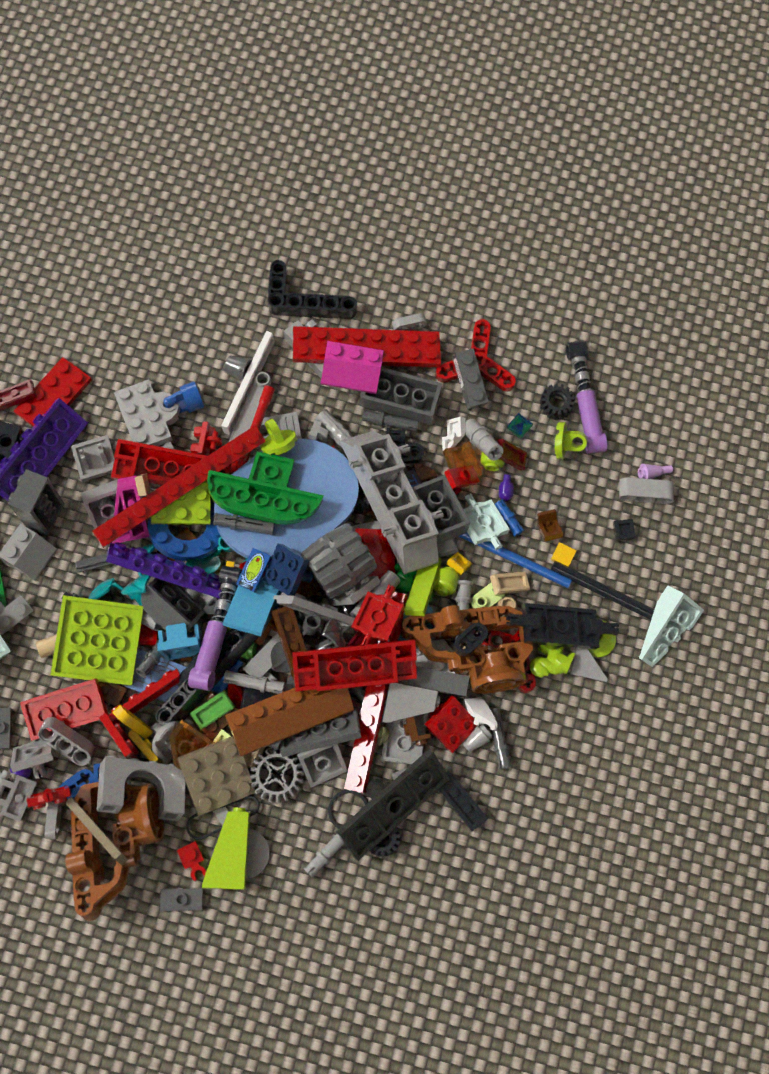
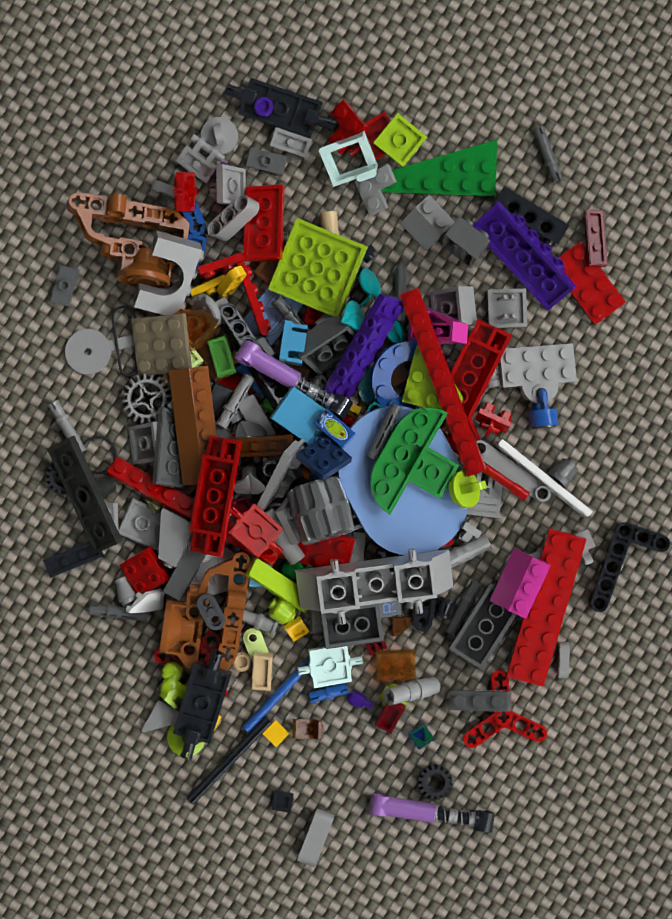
camera: 110 degrees right, 15 degrees up
dark tan tile [66,797,128,865] -> none
tan tile [135,473,151,496] -> none
red plate [177,841,206,881] -> none
lime slope [202,807,250,889] -> none
reddish brown bracket [403,716,431,747] -> none
white slope [442,417,466,454] -> none
red plate [444,465,480,489] -> none
lime tile [555,422,588,459] -> none
lavender cone [638,464,673,479] -> none
light aqua wedge [639,586,704,667] -> none

